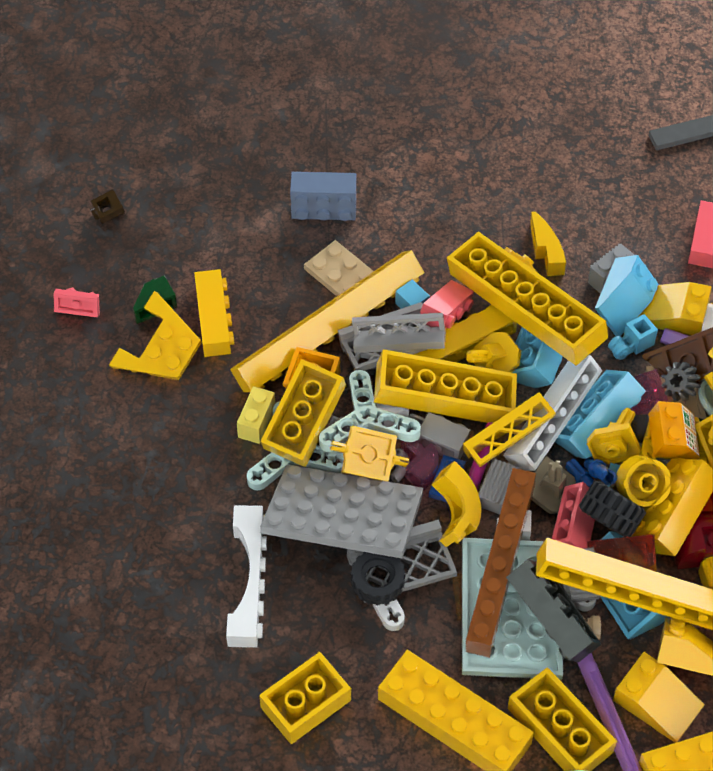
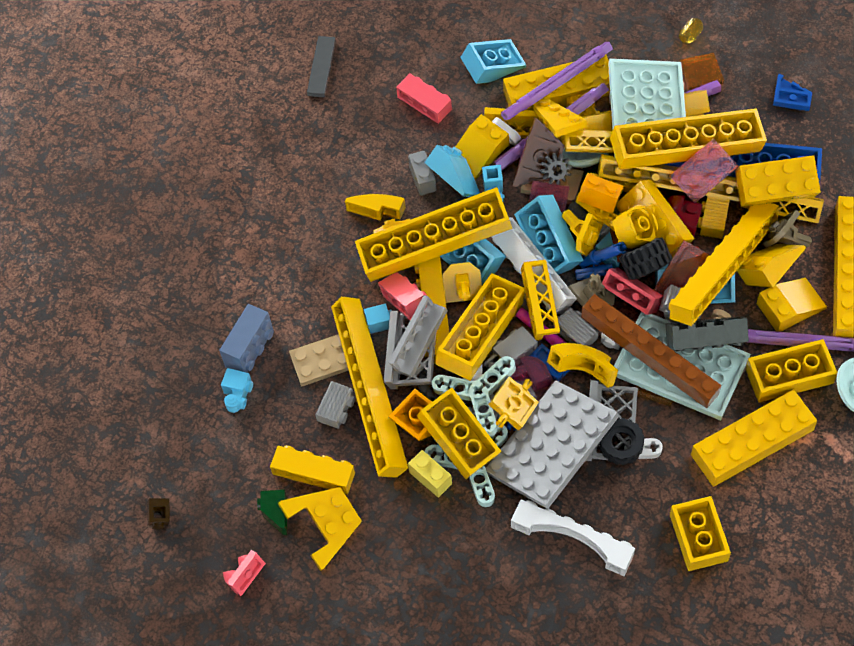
camera: 60 degrees left, 5 degrees up
none -> medium azure brick [221,368,253,413]
none -> light grey brick [315,381,355,429]

